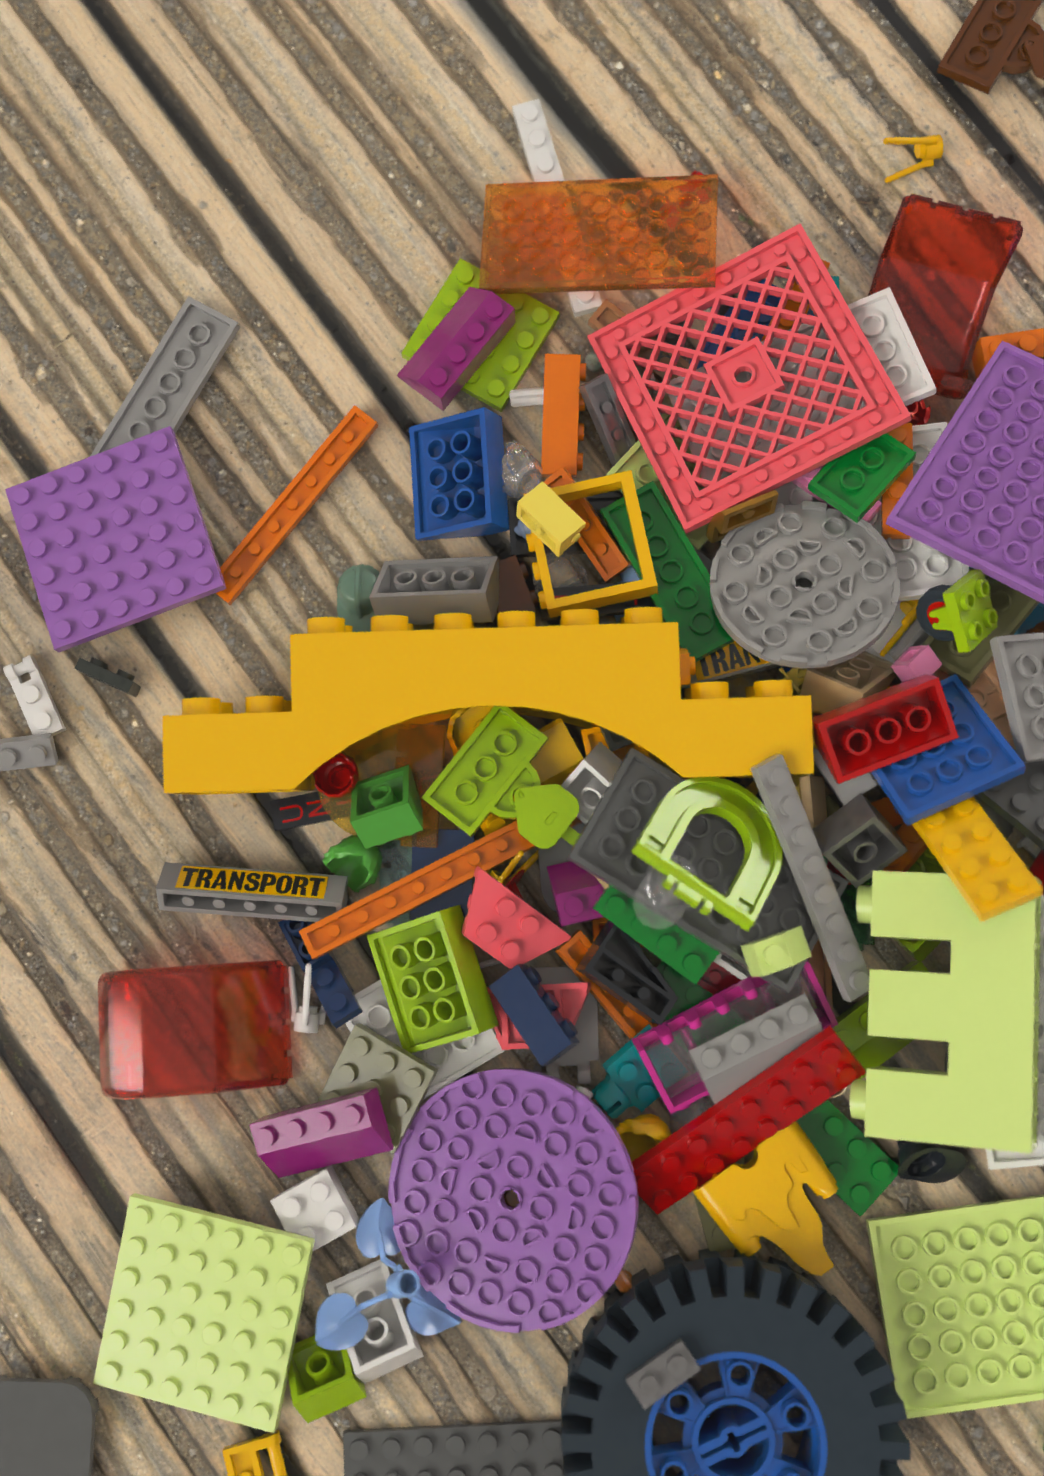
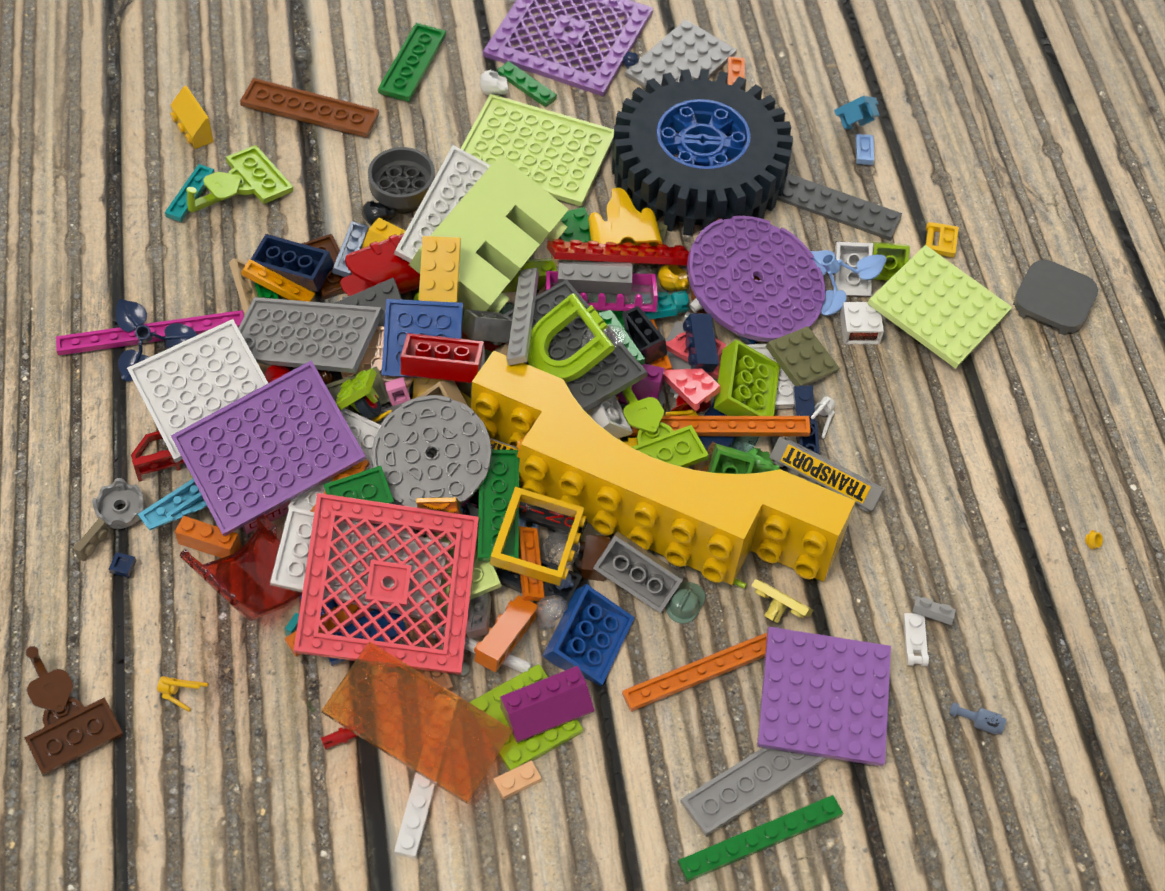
camera: 160 degrees left, 25 degrees down
pearl dark grey plate [74,657,141,697] -> none
clear red windscreen [98,960,293,1100] -> none
magenta slope [249,1087,394,1178] -> none
light yellow hinge [516,481,586,558] -> none
flat silver plate [625,1338,701,1409] -> none
yellowish green slope [741,925,812,977] -> none
none -> light nougat plate [493,760,541,800]
none -> green plate [678,795,843,882]
none -> light yellow plate [752,579,814,623]

